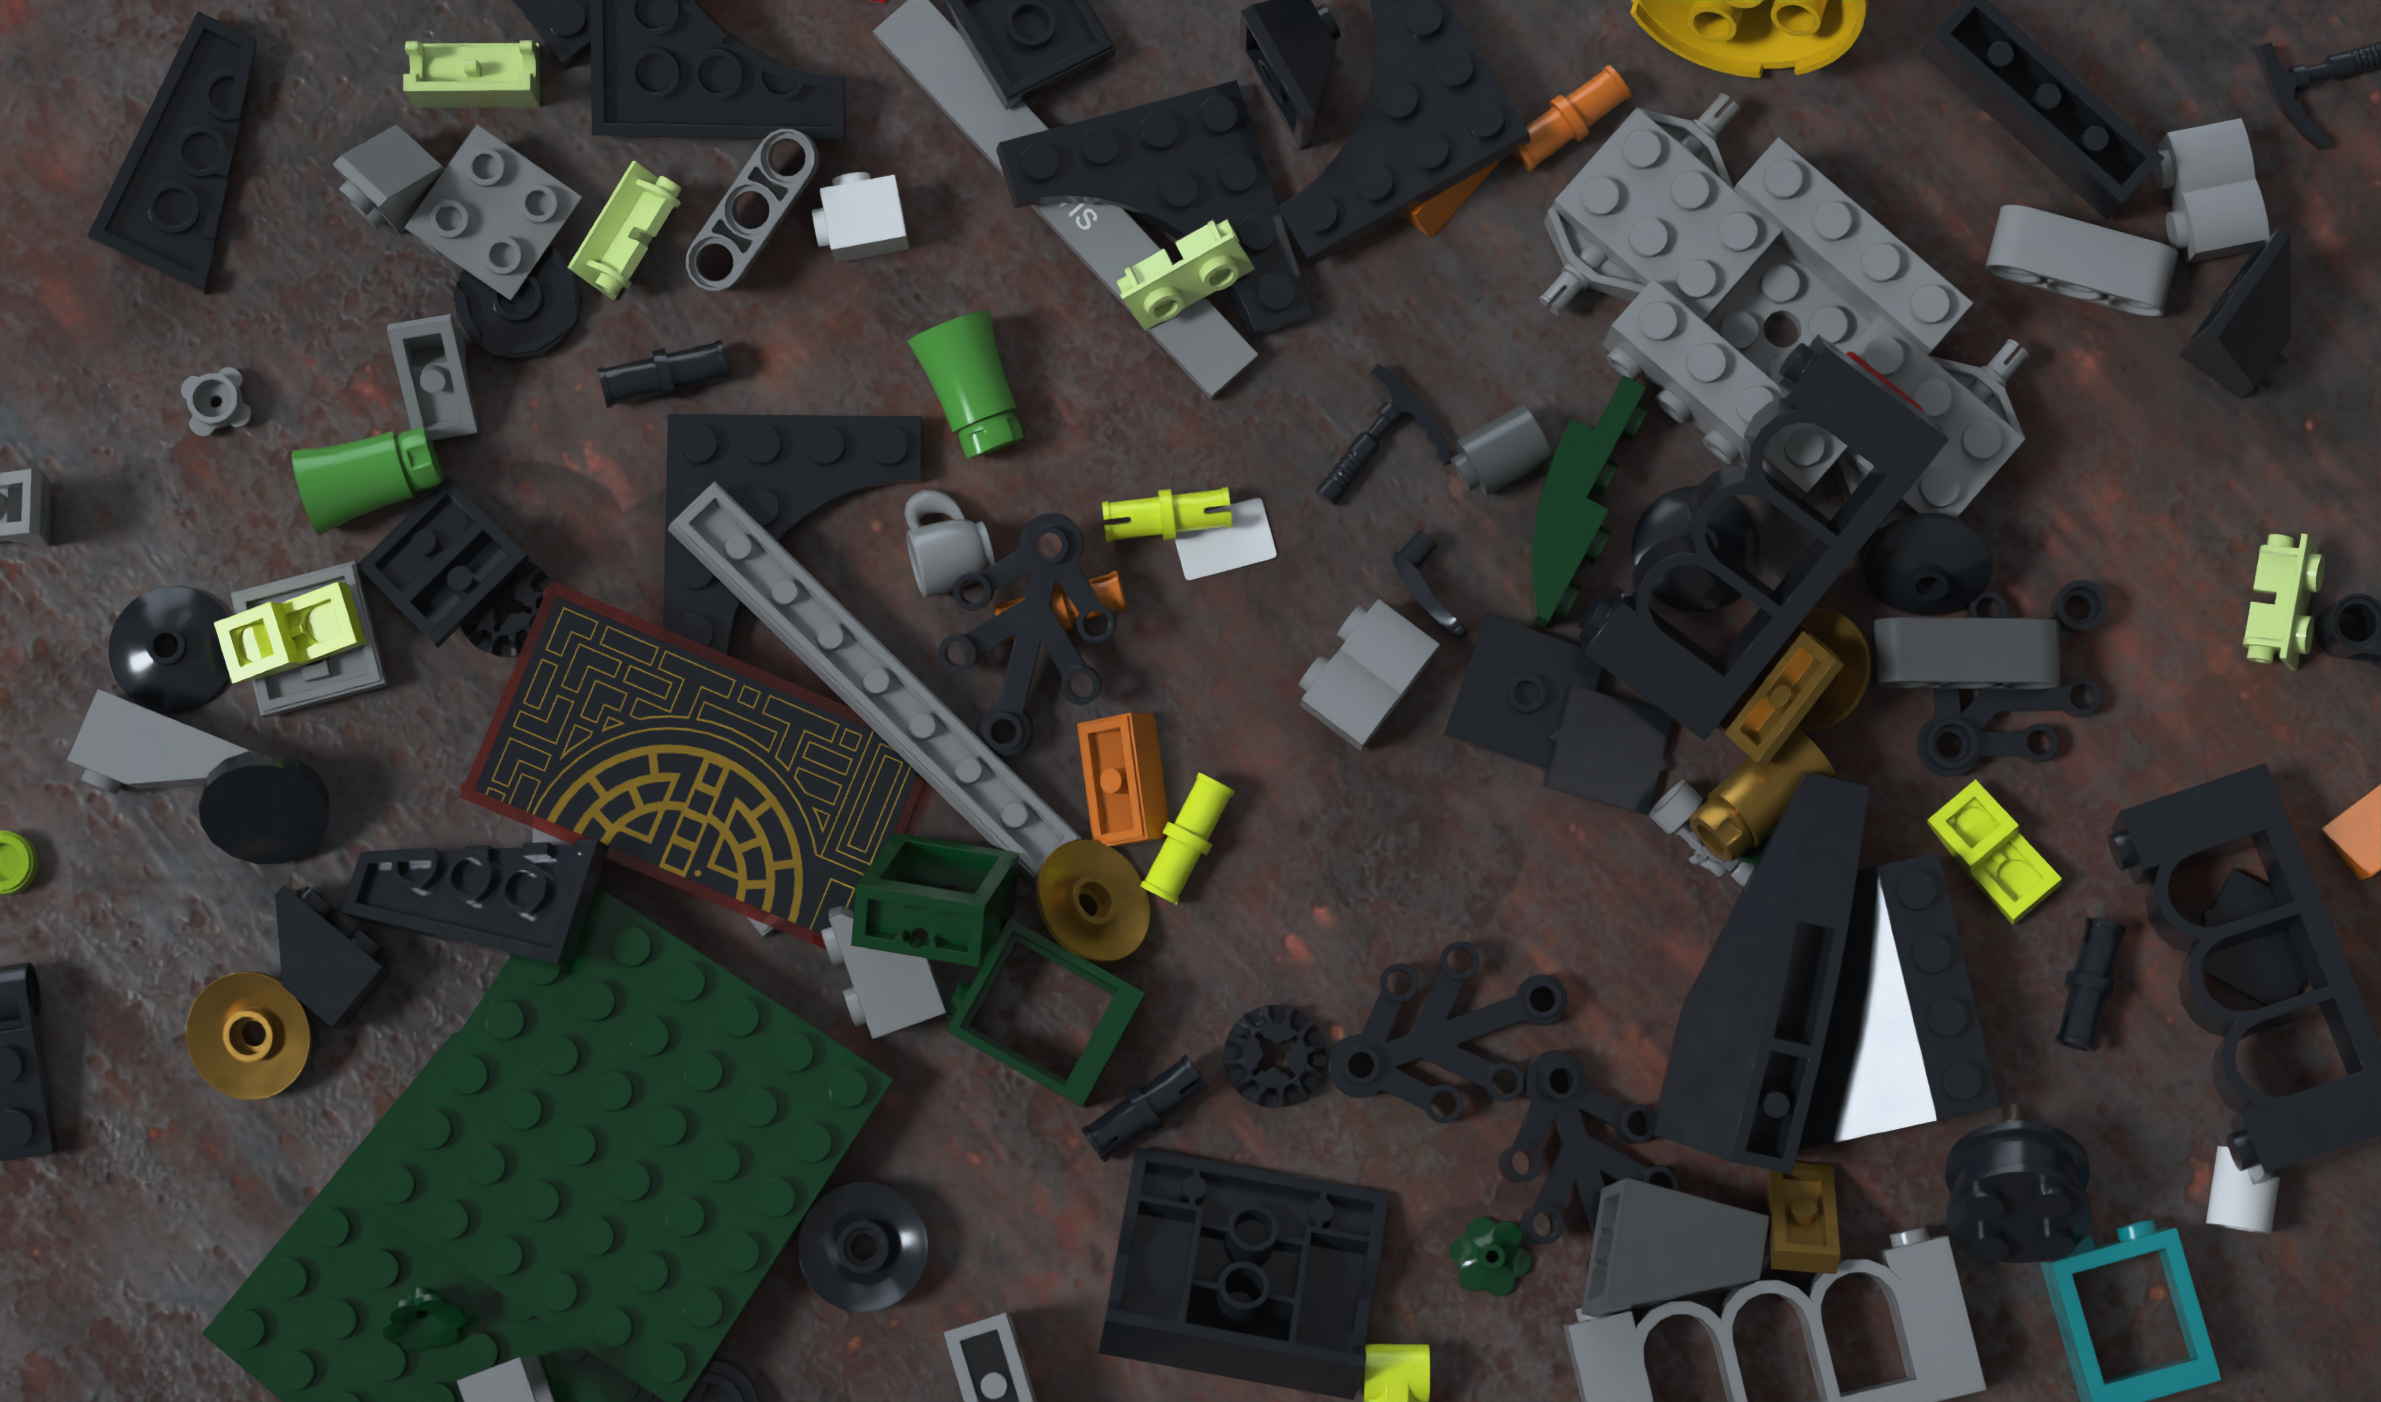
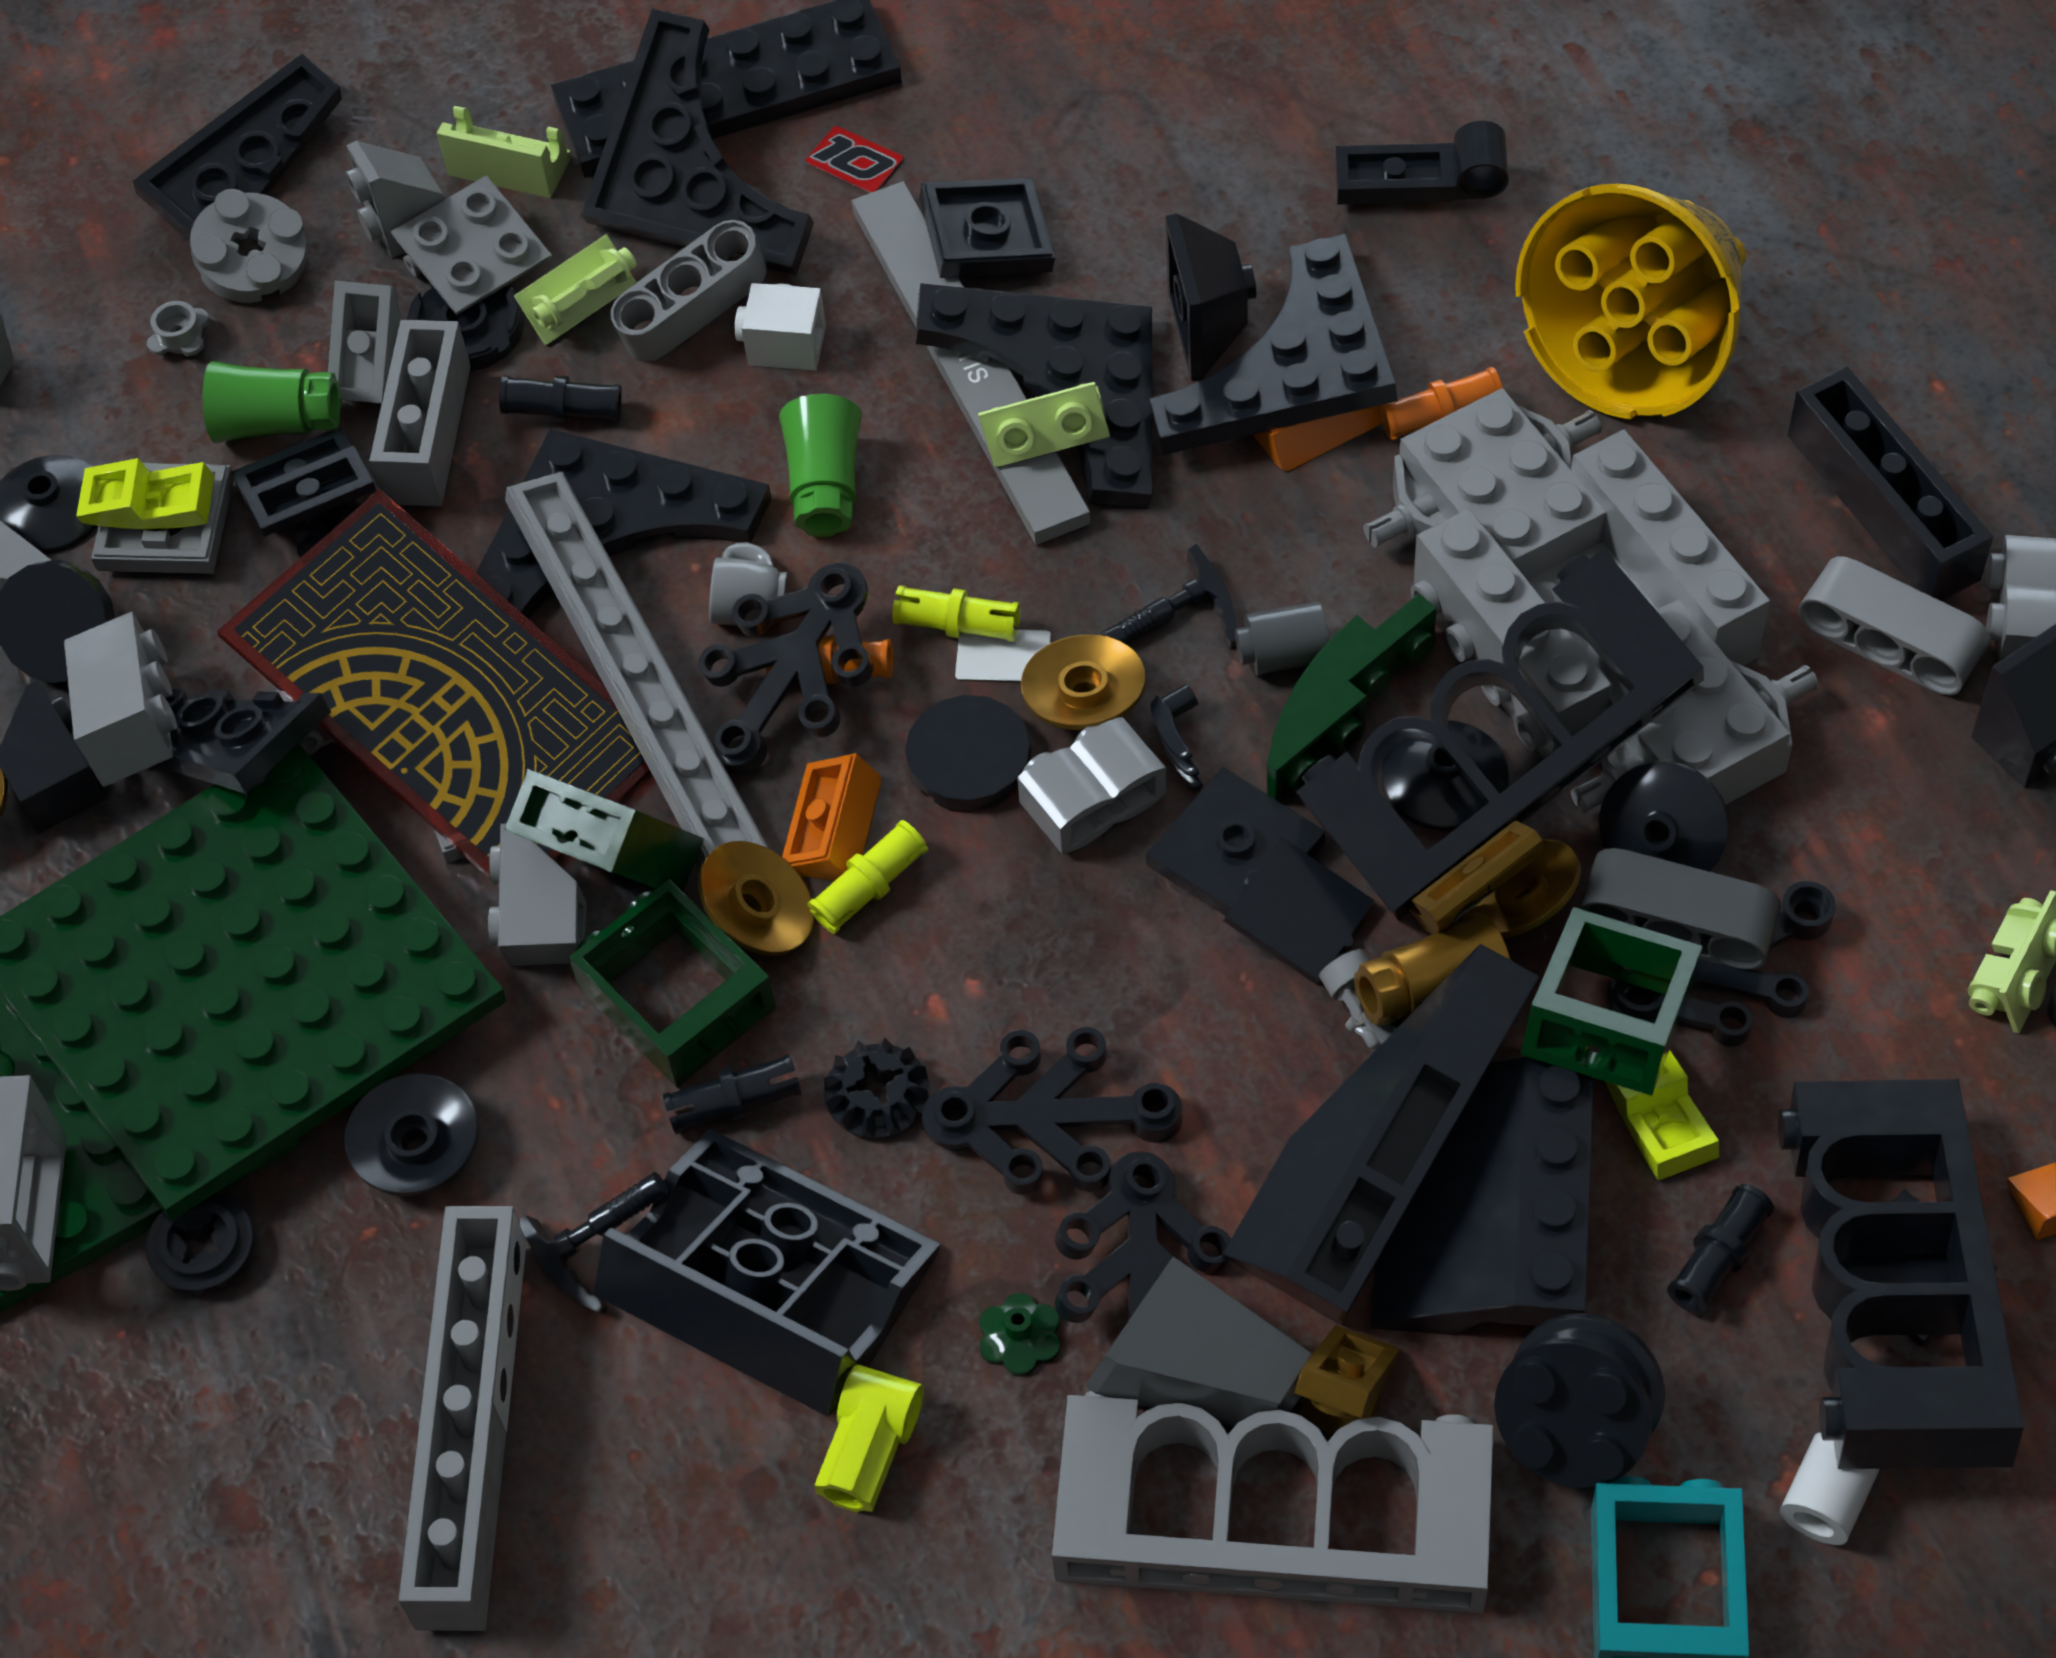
camera: 25 degrees right, 25 degrees down
none -> light grey brick [64,611,177,787]
none -> light grey plate [190,189,307,303]
none -> light grey brick [369,320,471,507]
none -> black piece [519,1172,669,1314]
none -> black tile [905,695,1031,811]
none -> pearl gold dish [1021,635,1146,730]
none -> dark green window [1520,907,1702,1096]

